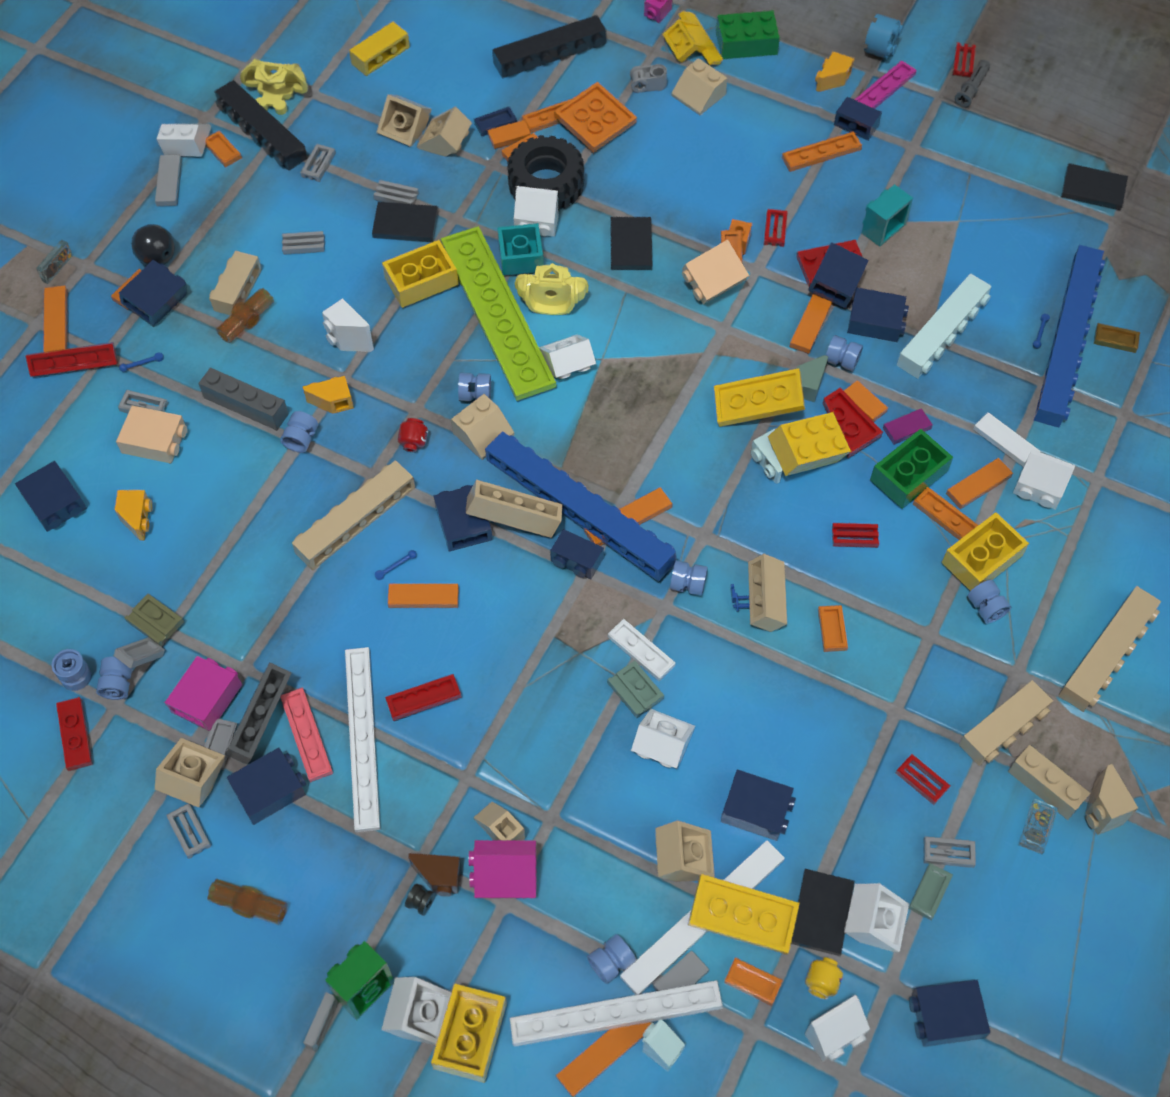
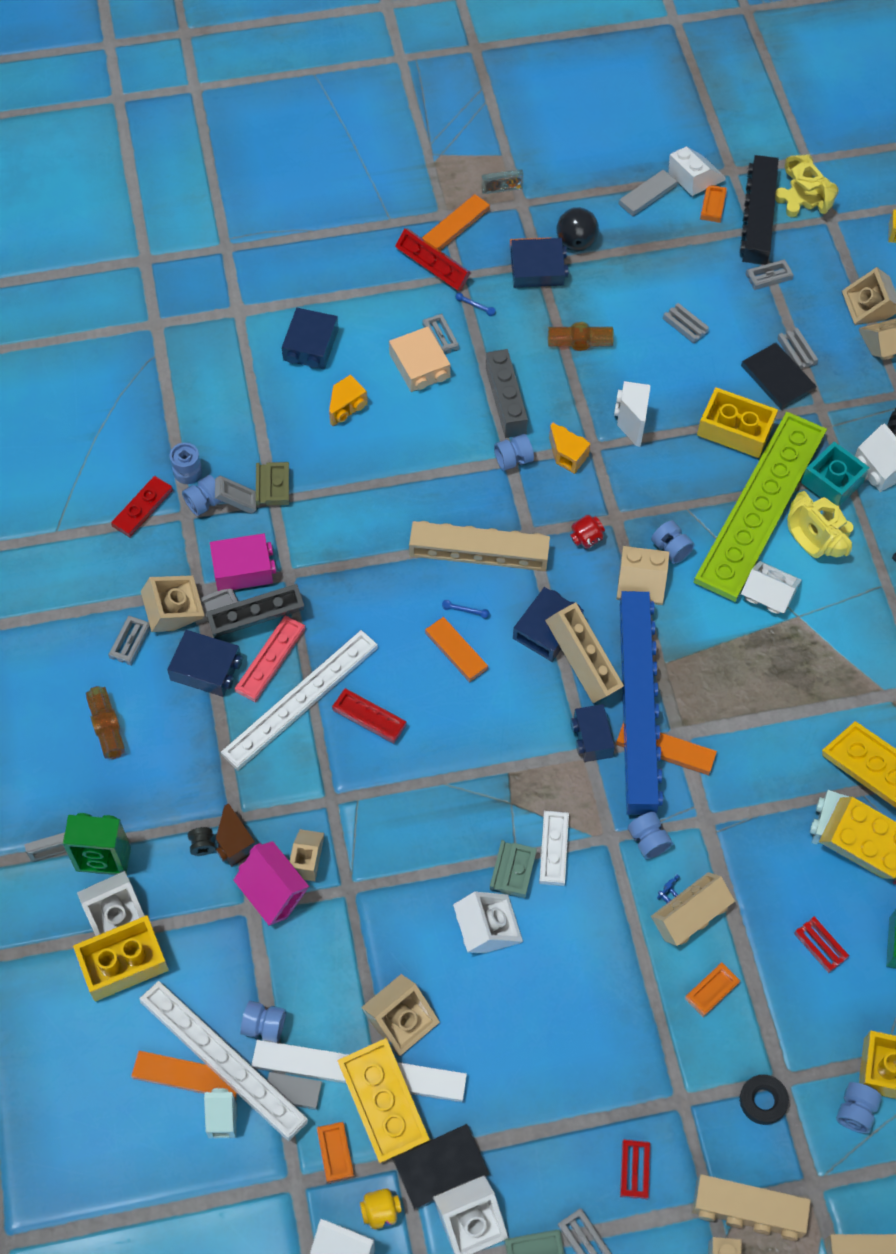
camera: 50 degrees right, 0 degrees up
tan brick [209,251,262,317] -> none
dark blue brick [720,769,796,841] -> none
none -> black tyre [740,1074,789,1125]

